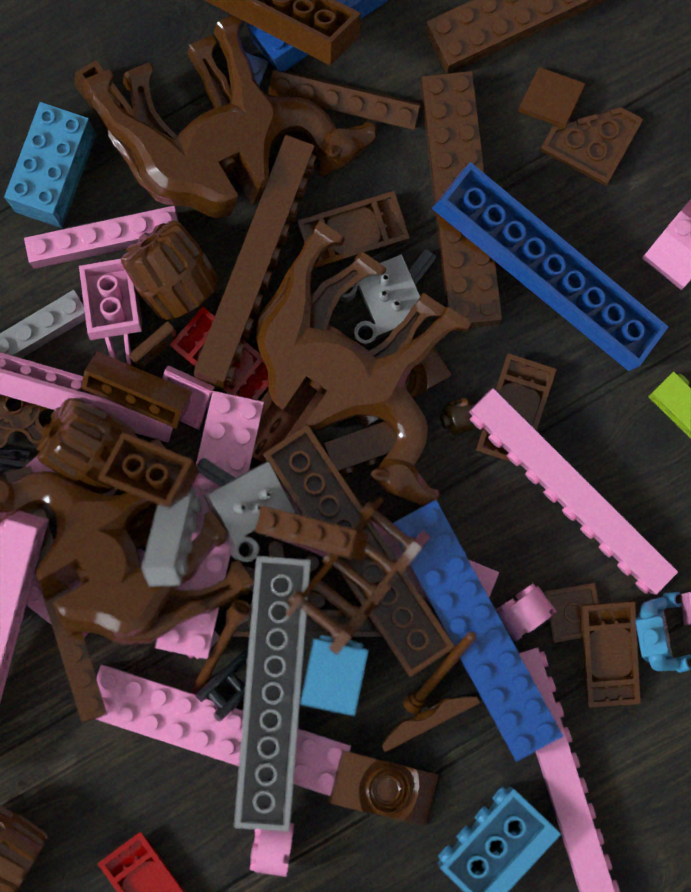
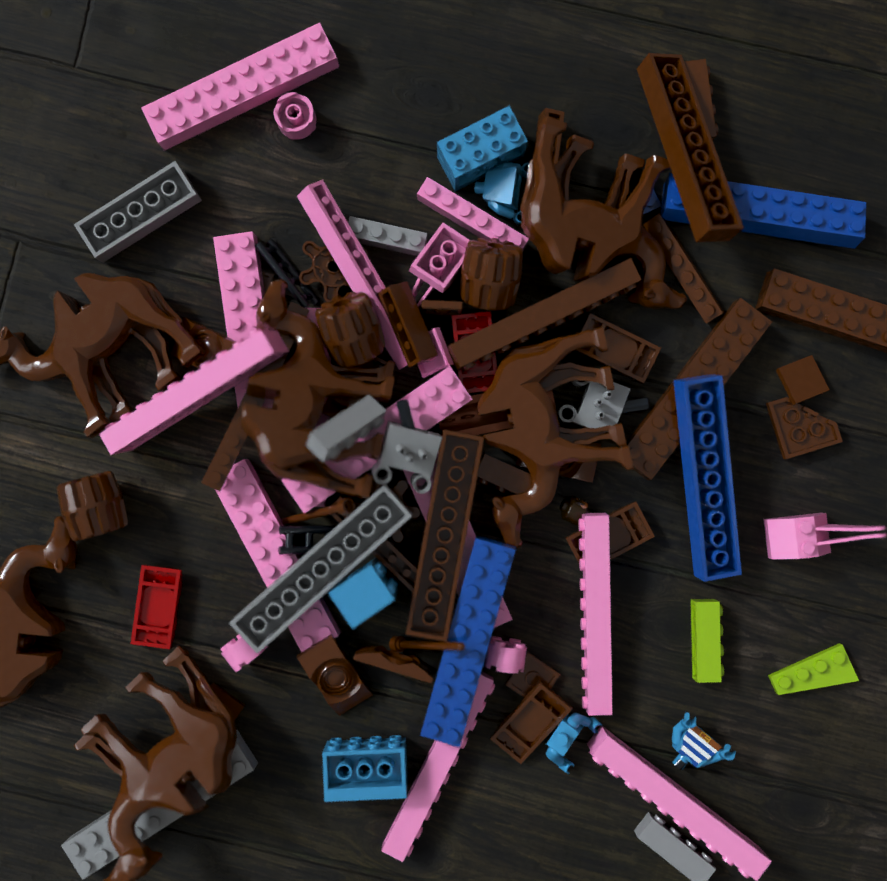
camera: 45 degrees right, 5 degrees up
reddish brown slope [98,432,199,509] -> none
reddish brown brick [255,505,369,560] -> none
reddish brown fence [286,497,430,655] -> none
none -> dark azure torso [474,162,529,224]

